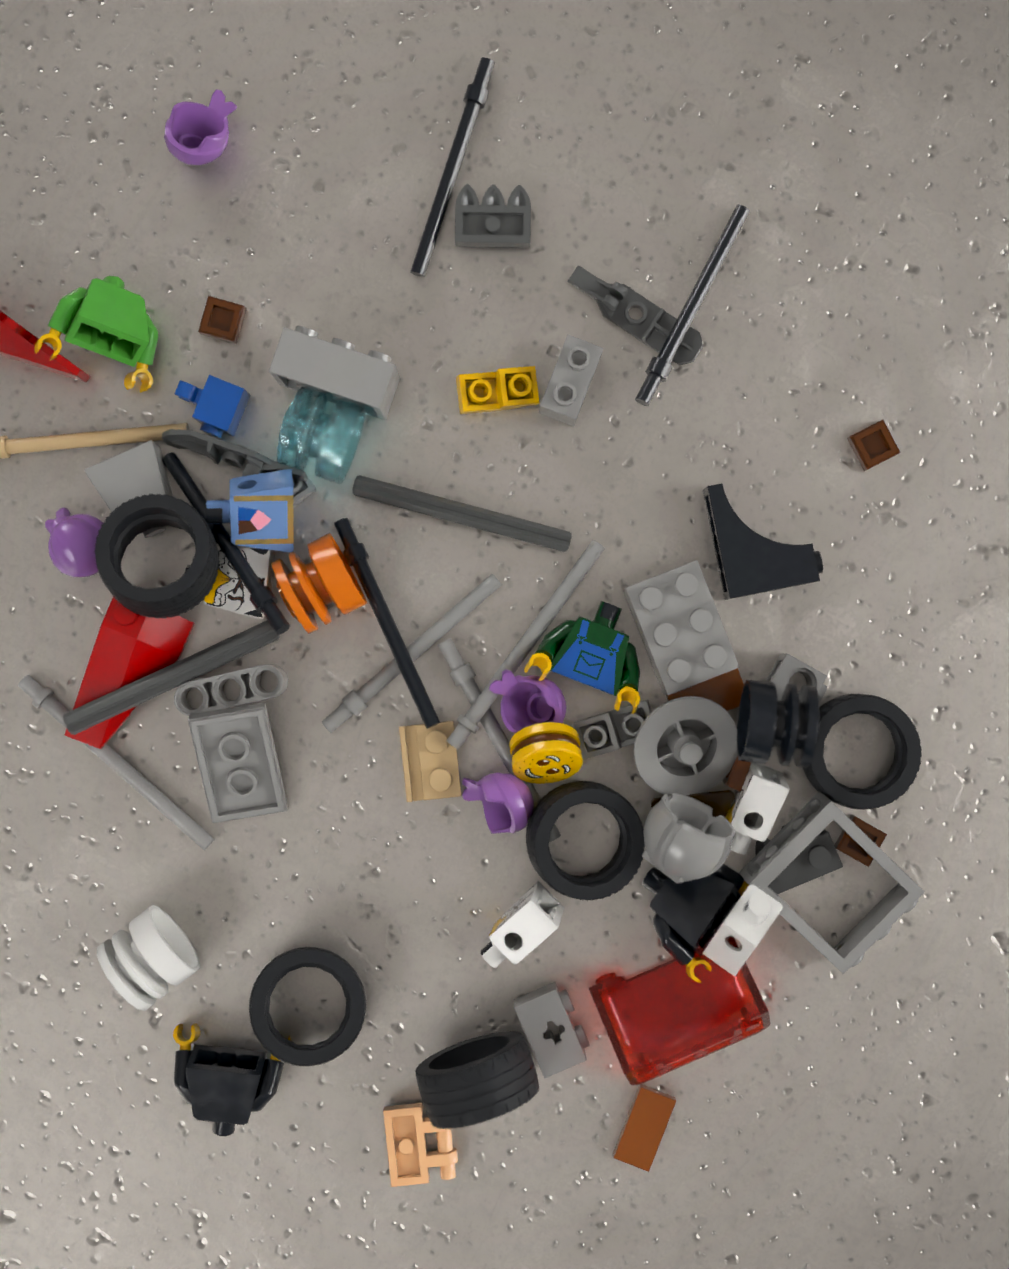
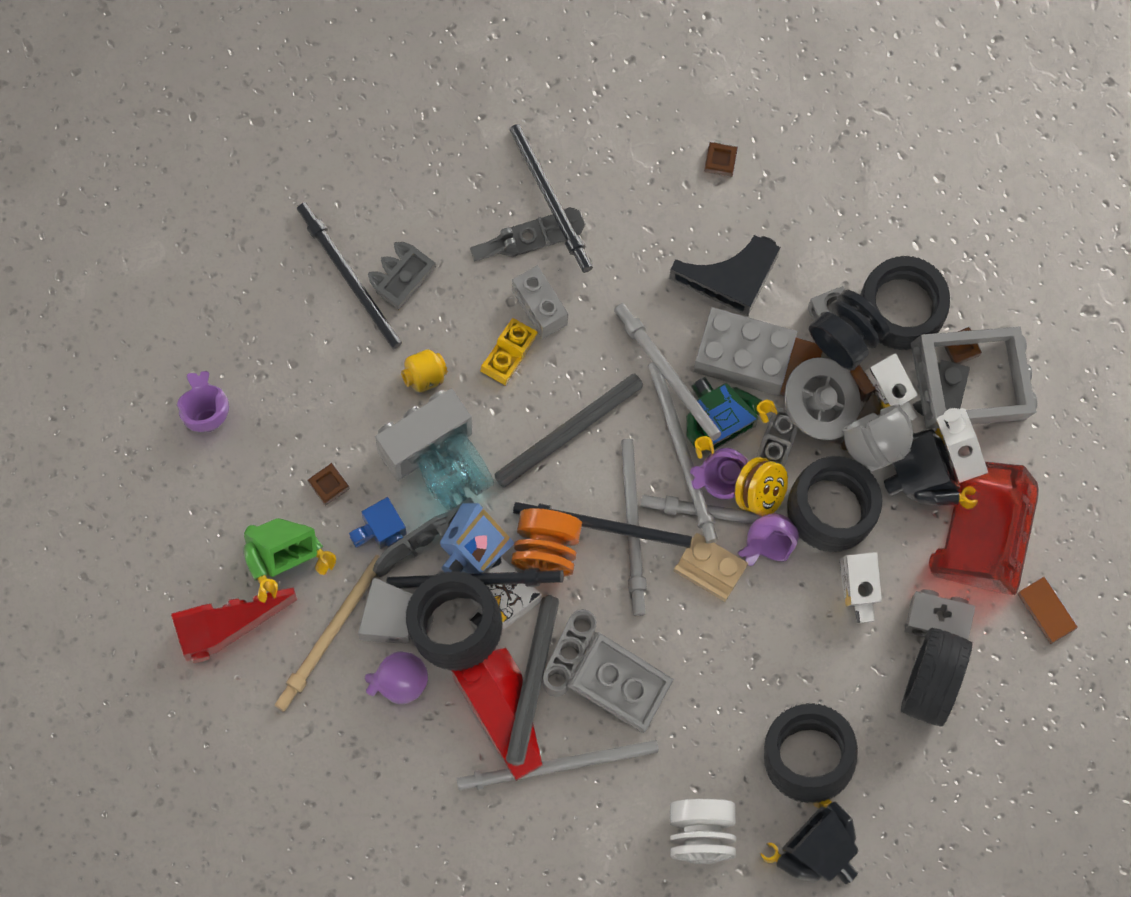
camera: 60 degrees left, 15 degrees down
light nougat plate [383,1103,458,1187] -> none
none -> yellow head [401,349,448,393]
none -> light grey bar [614,303,721,441]

